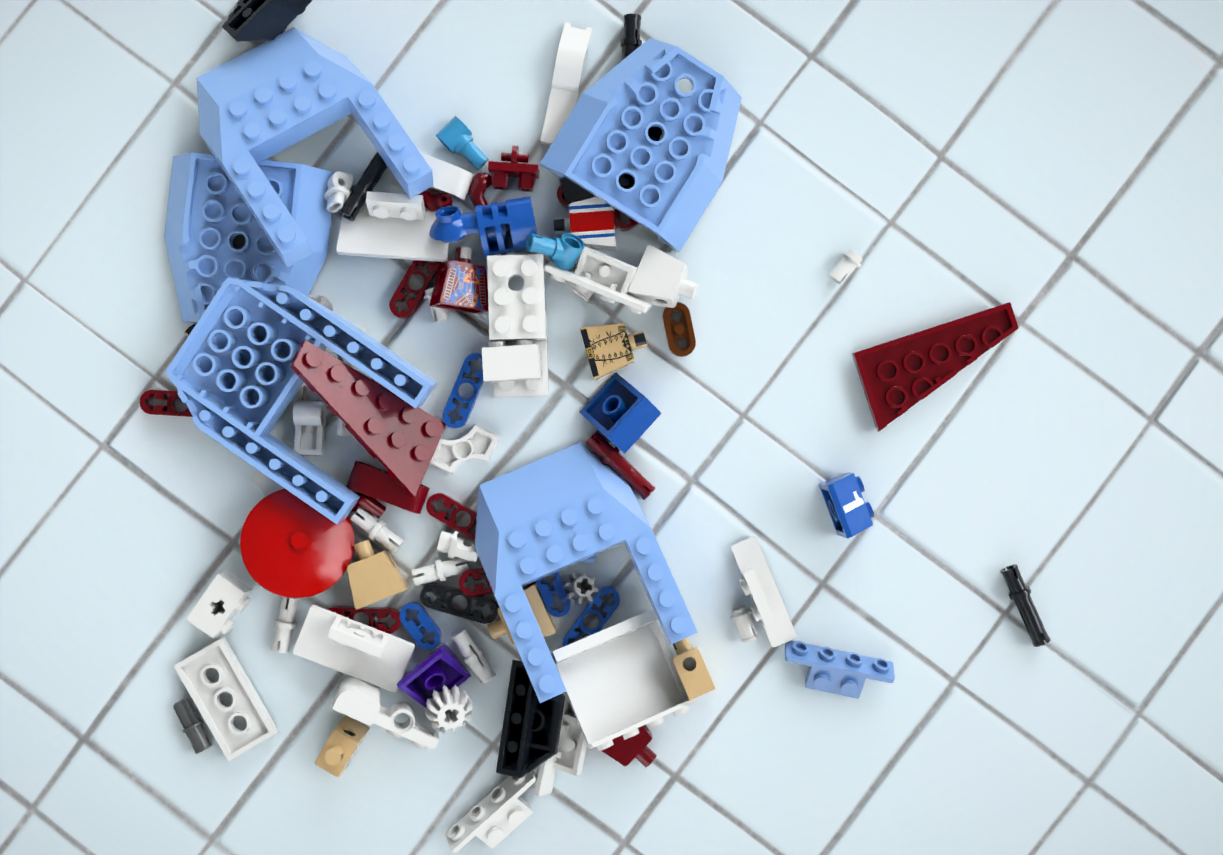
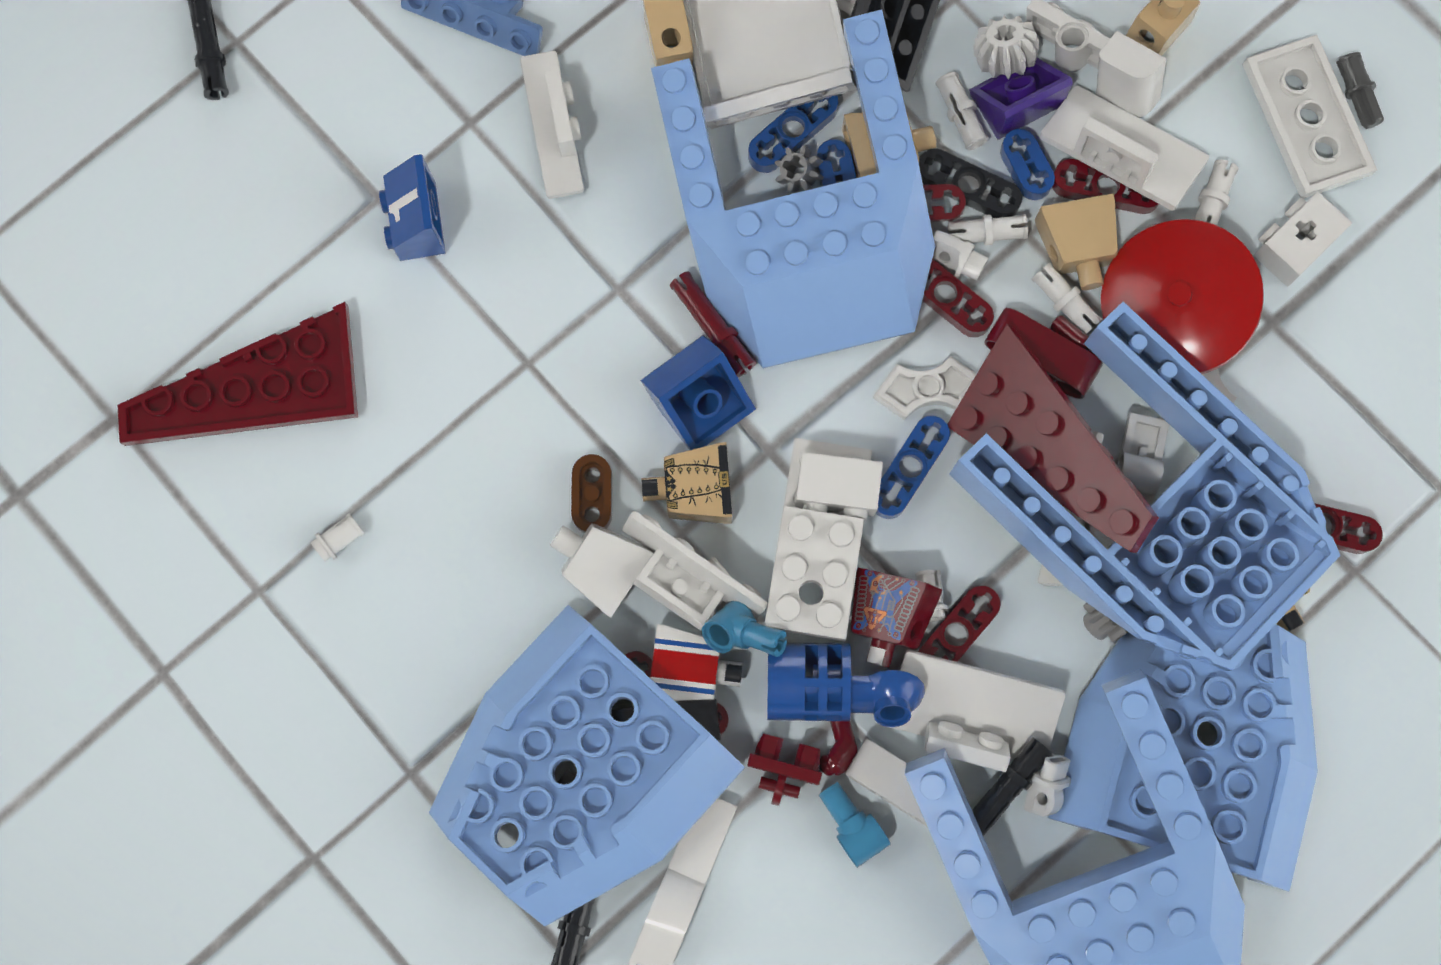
camera: 165 degrees left, 10 degrees down
dark red arm [418,190,453,212] -> none
white pin [730,605,758,643] -> none

